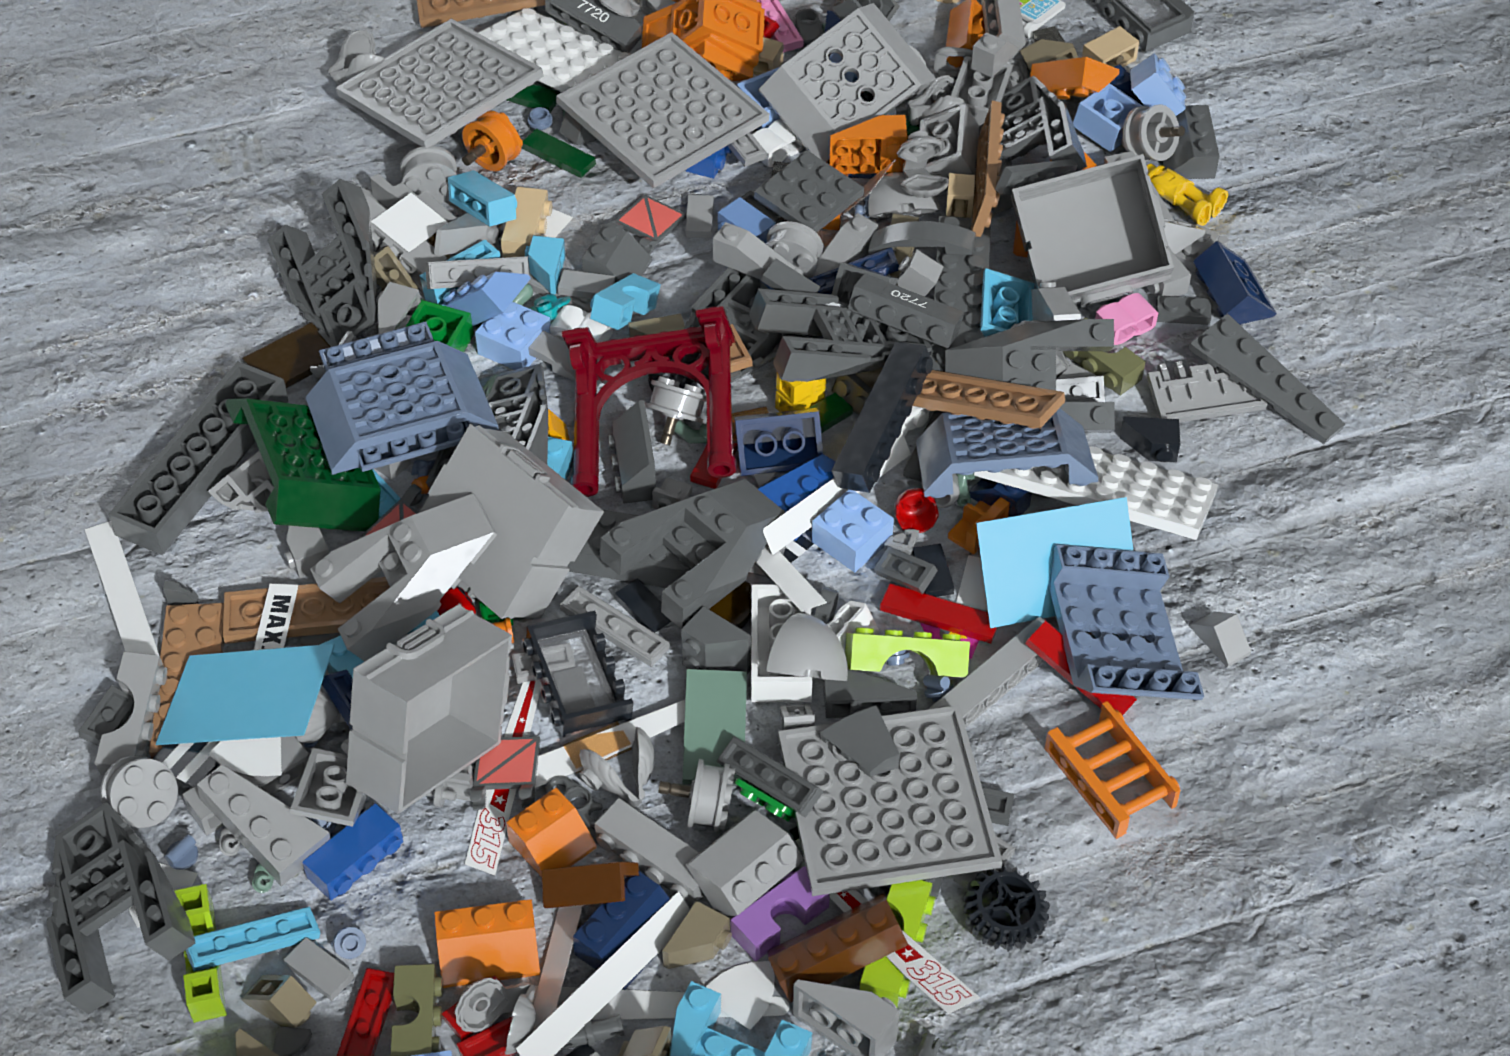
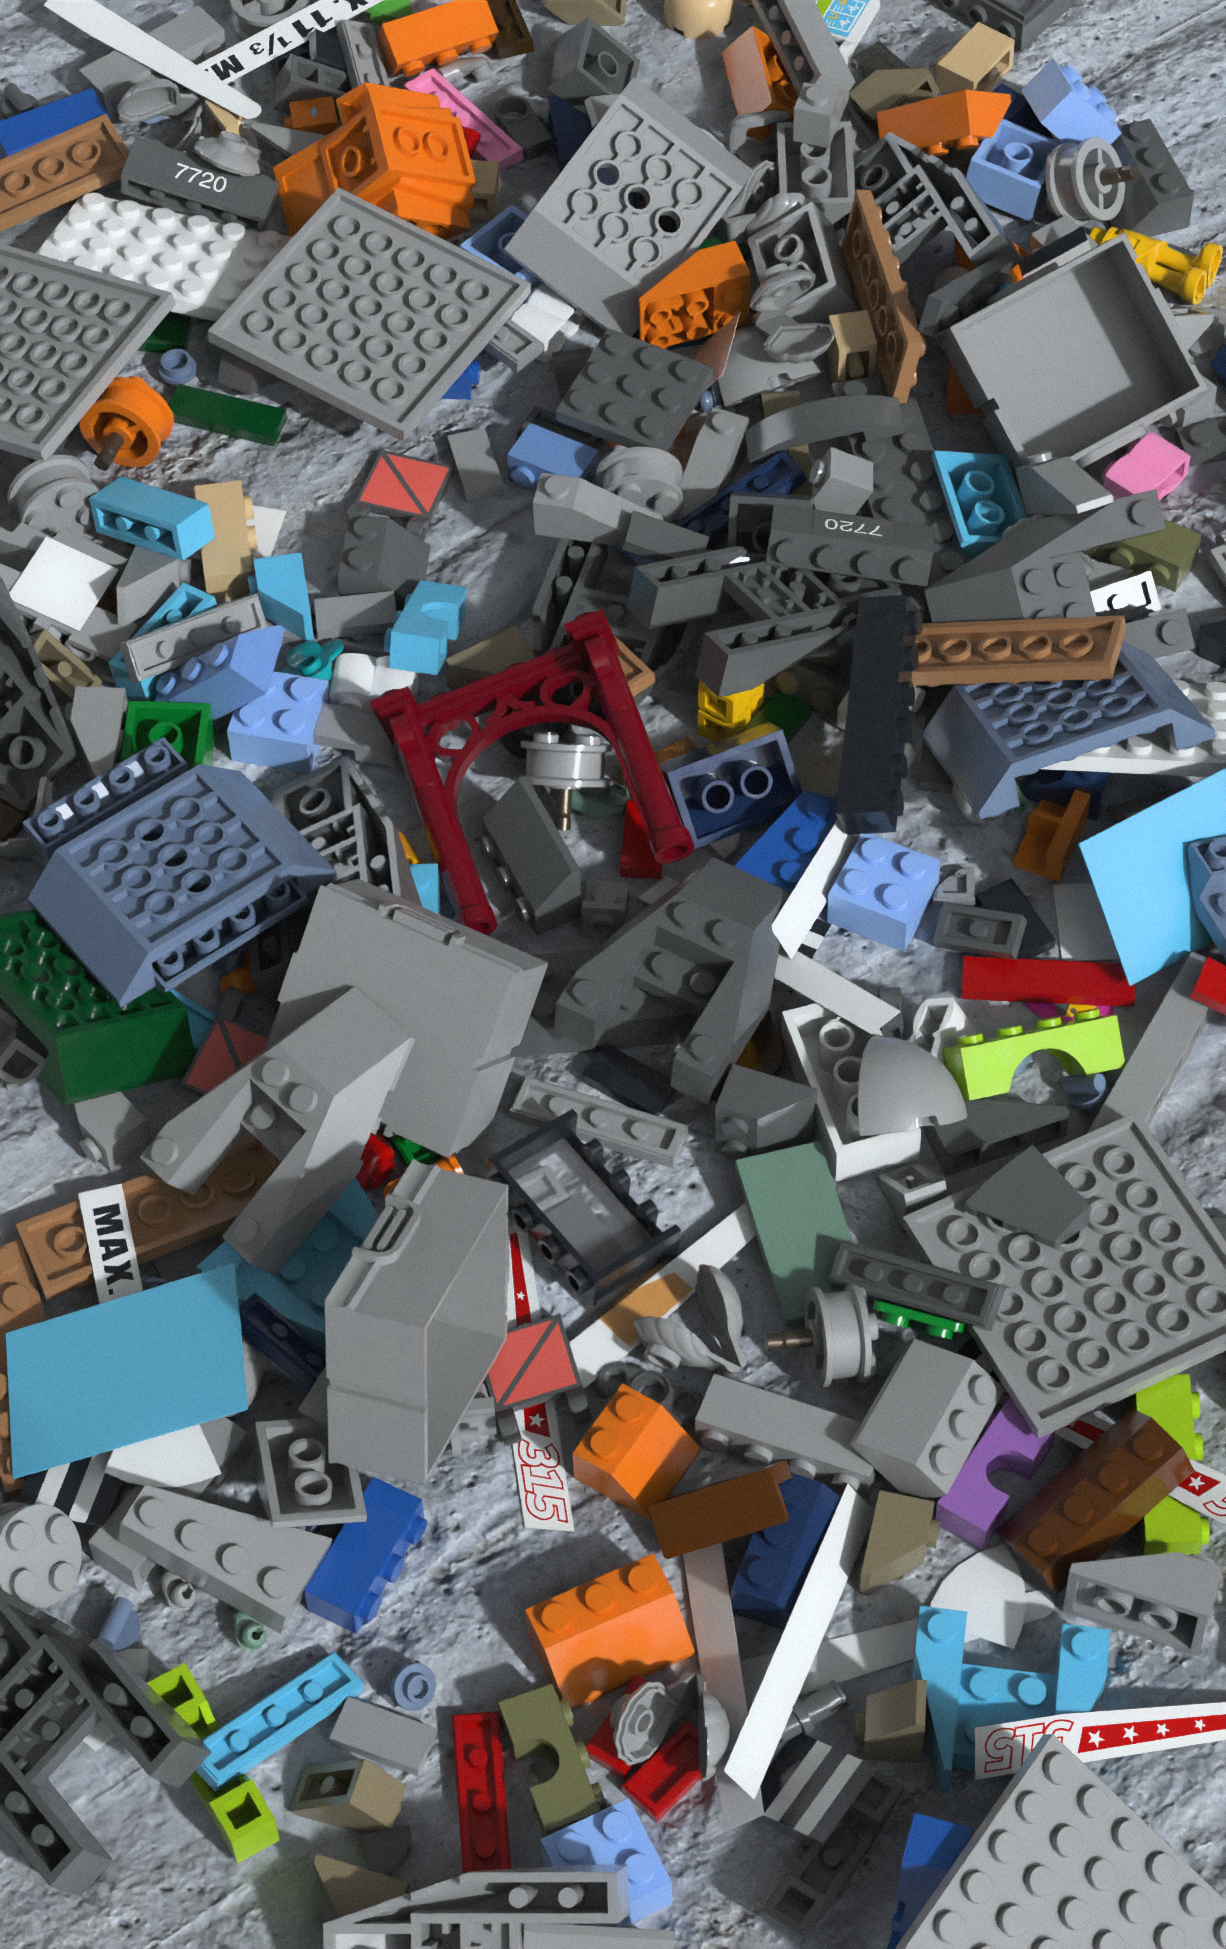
camera: 15 degrees left, 5 degrees up
red hair [894,488,939,533] -> none

